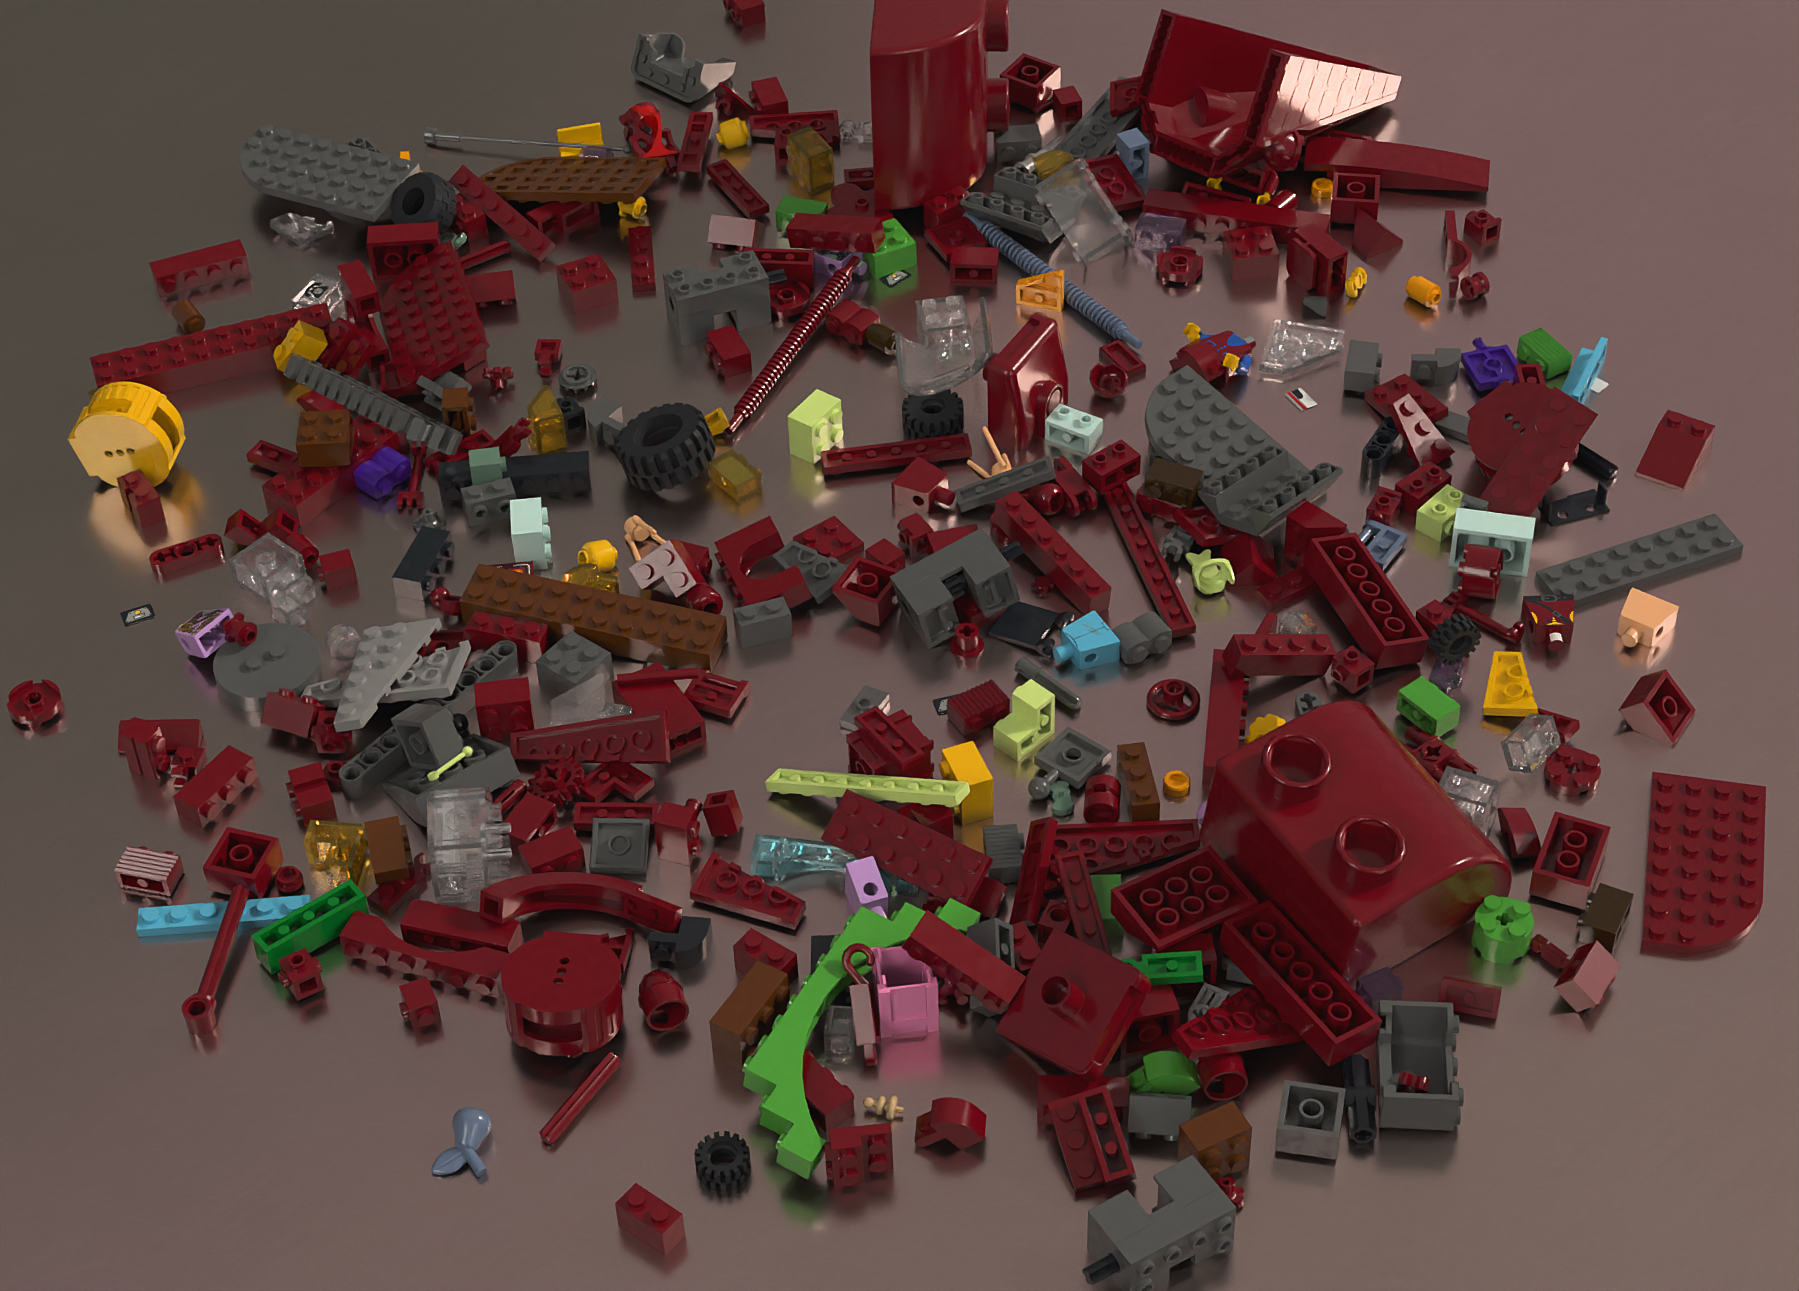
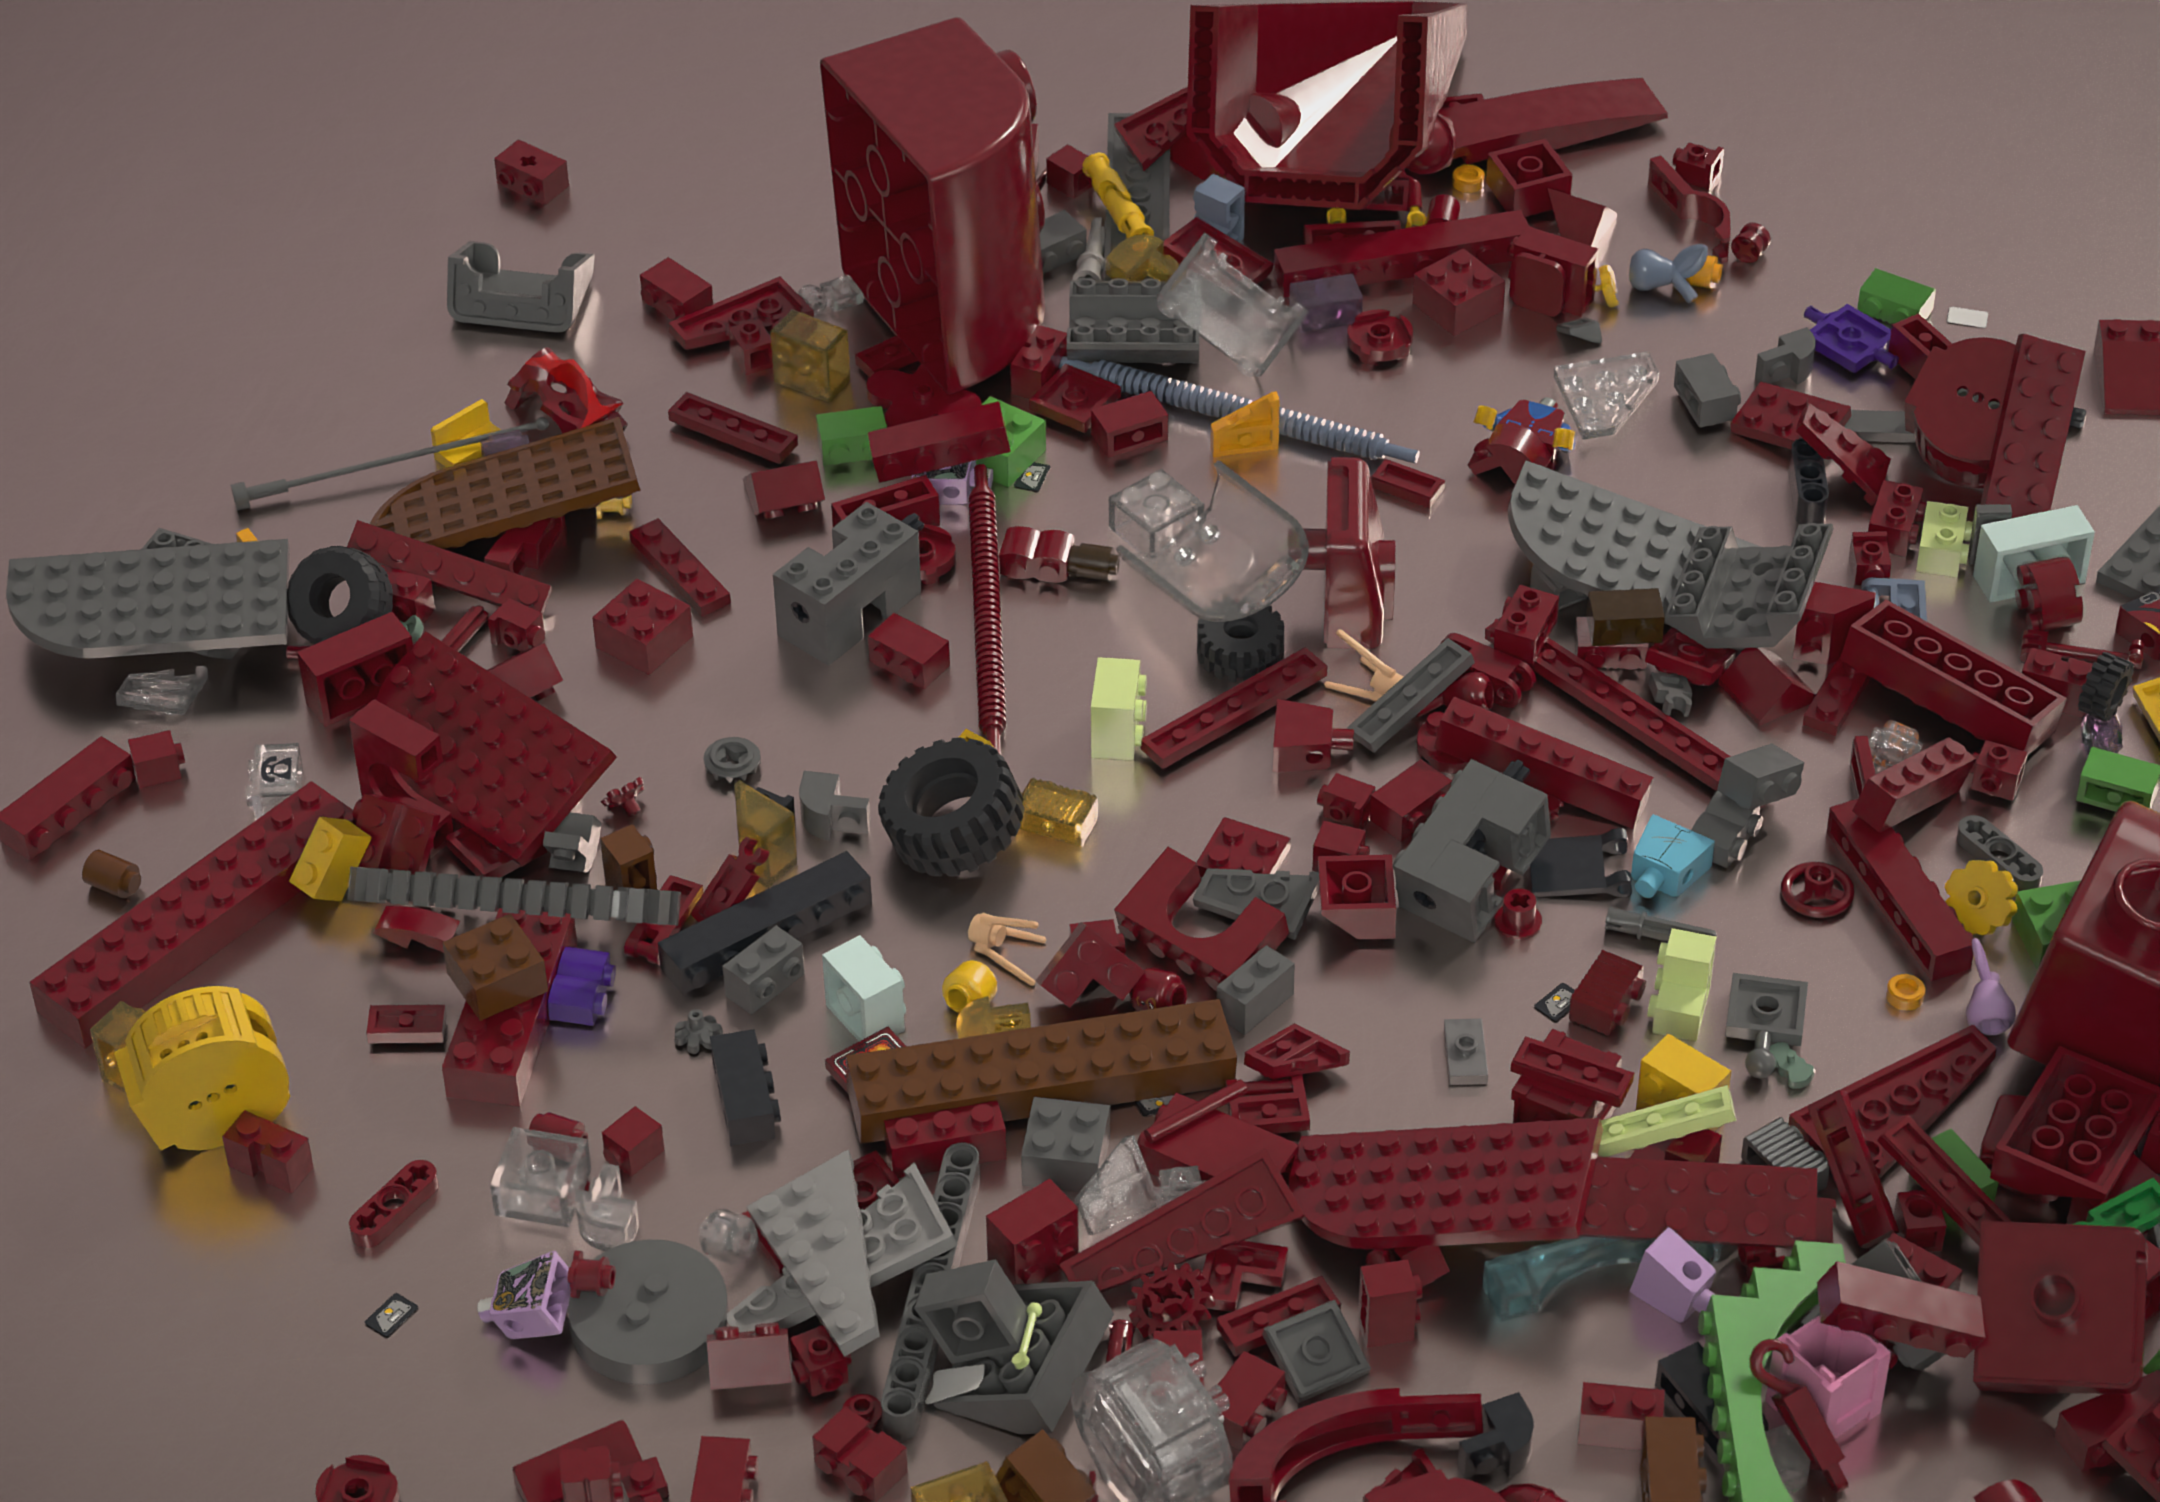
camera: 30 degrees left, 0 degrees up
dark red brick [224,507,299,548] -> none
dark red hinge [397,441,428,509] -> none
dark red plate [430,587,461,616] -> none
sand green brick [469,447,507,485] -> none
dark red plate [534,339,562,376] -> none
dark red hinge [677,112,713,172] -> none
dark red wing [690,852,806,930] -> none
dark red piece [715,82,754,116] -> none
yellow head [716,118,750,150] -> none
light aqua brick [1045,404,1103,455] -> none
dark red wheel [1083,774,1121,823] -> none
dark red hair [1089,362,1128,399] -> none
reddish brown brick [1116,742,1160,822] -> none
yellowish green hair [1185,549,1235,595] -> none
sticker [1285,388,1317,411] -> none
black piece [1538,481,1610,526] -> none
medium azure fence [1561,337,1608,404] -> none
none -> dark red brick [128,730,185,789]
none -> dark red brick [488,598,546,652]
none -> white sticker [925,1364,985,1404]
none -> yellow piece [1082,152,1154,250]
none -> dark red wing [1244,1023,1350,1079]
none -> dark red plate [1289,1118,1603,1249]
none -> sand blue piece [1629,244,1708,304]
none -> dark grey brick [1717,743,1804,810]

